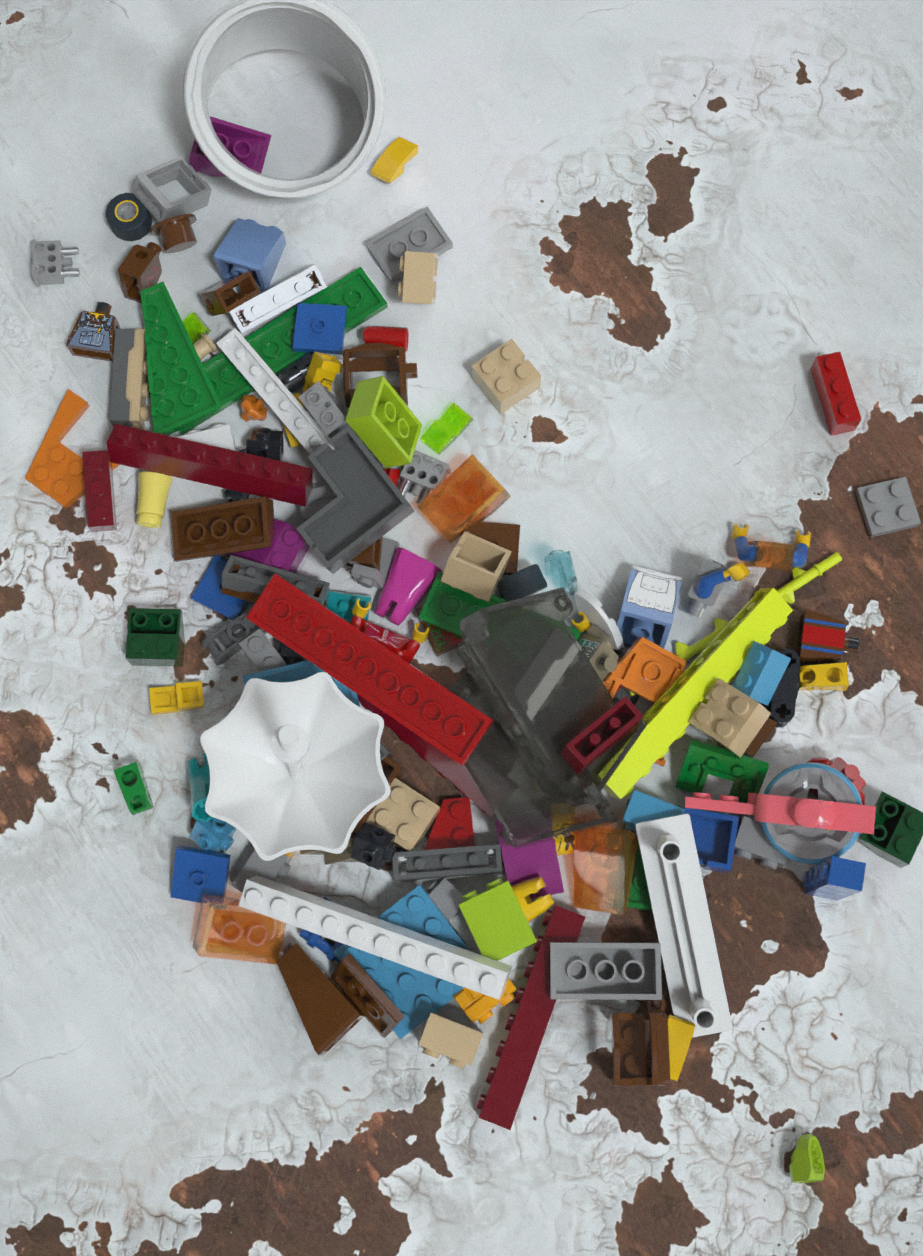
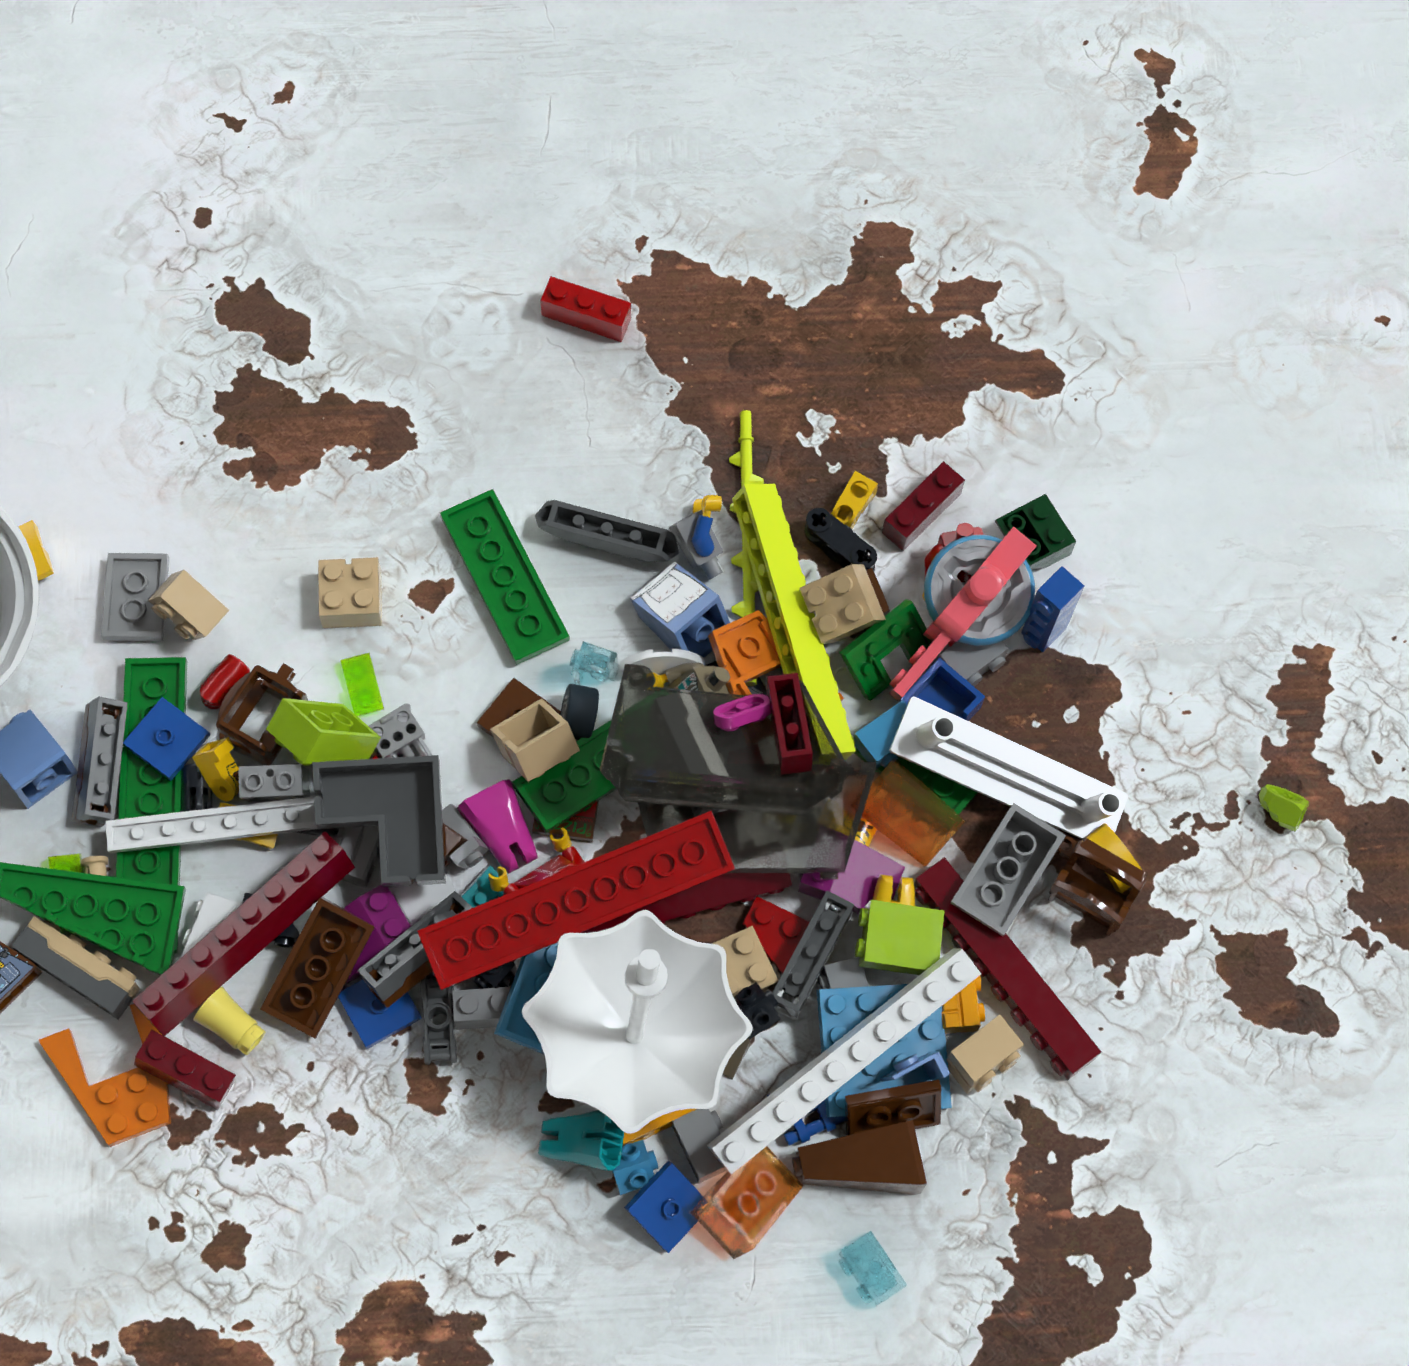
camera: 65 degrees left, 5 degrees down
green leg [113,762,153,815] -> none
dark green slope [125,608,185,667] -> none
yellow slope [149,681,204,715] -> none
reddish brown torso [201,270,261,316] -> none
orange piece [240,395,268,422] -> none
black brick [246,428,284,461] -> none
clear orange slope [417,454,511,543] -> none
torso [731,523,811,573] -> none
dark azure brick [732,641,791,706] -> none
torso [796,610,859,664] -> none
light grey plate [855,477,921,538] -> none
none -> green plate [440,489,570,665]
none -> dark grey brick [535,500,679,562]
none -> dark pink plate [713,694,771,731]
none -> clear light blue bracket [838,1231,907,1308]
none -> medium blue piece [880,1052,950,1082]
none -> dark red brick [882,461,965,551]

